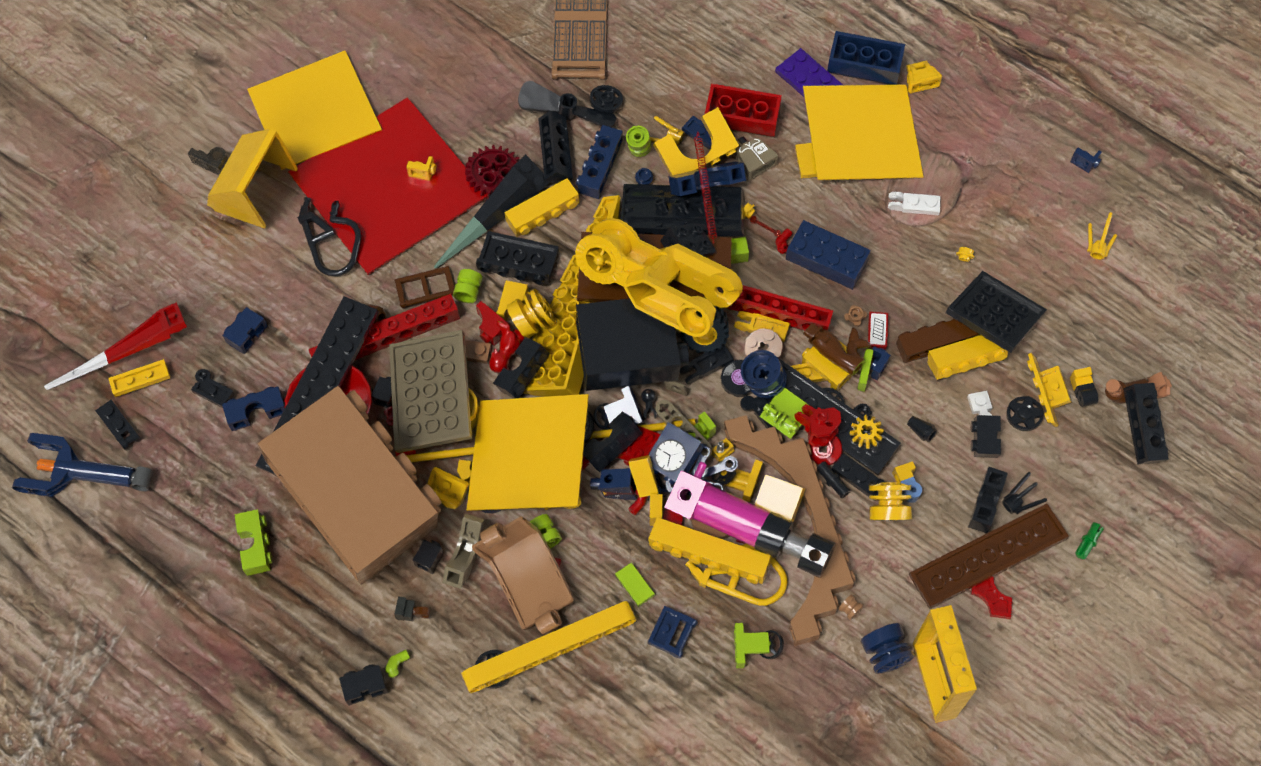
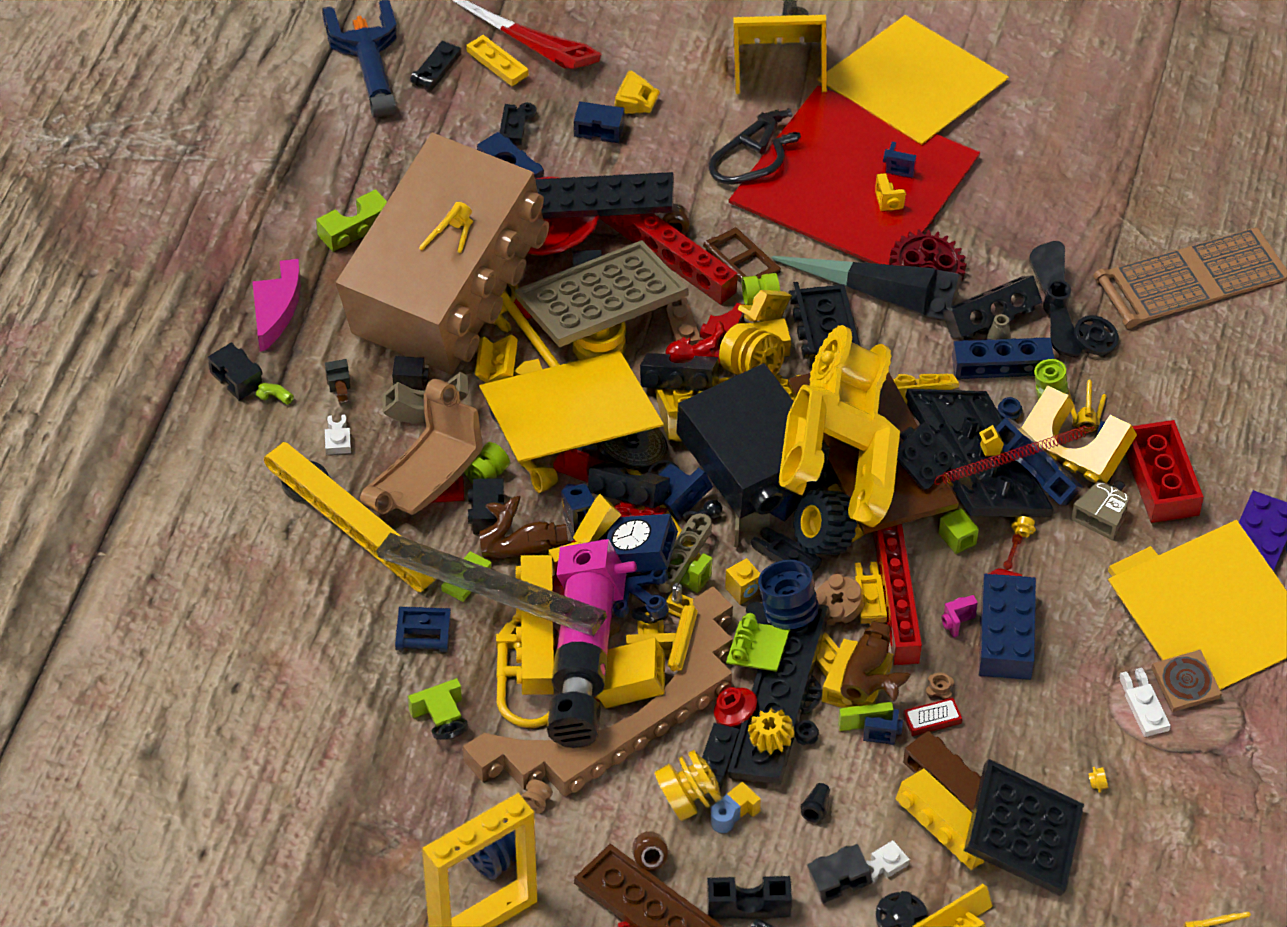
camera: 65 degrees right, 15 degrees down
yellow brick [504,178,579,237] -> none
red hinge [794,404,841,447] -> none
black pin [817,461,851,499] -> none
none -> dark pink slope [252,259,301,351]
none -> white plate [325,415,351,455]
none -> clear smoke plate [376,533,607,636]
none -> yellow plant [419,202,473,253]
none -> black brick [468,478,504,534]
none -> reddish brown piece [480,496,568,559]
none -> yellow piece [614,70,660,114]
none -> reddish brown head [632,831,669,871]
none -> yellow axle [667,605,698,672]
none -> yellow brick [725,558,761,605]
none -> yellow bracket [738,290,792,322]
none -> dark blue bracket [883,141,917,178]
none -> dark pink bracket [941,595,978,637]
none -> yellow piece [979,425,1004,456]
none -> dark tan cone [987,314,1011,340]
none -> tile [1151,649,1222,712]

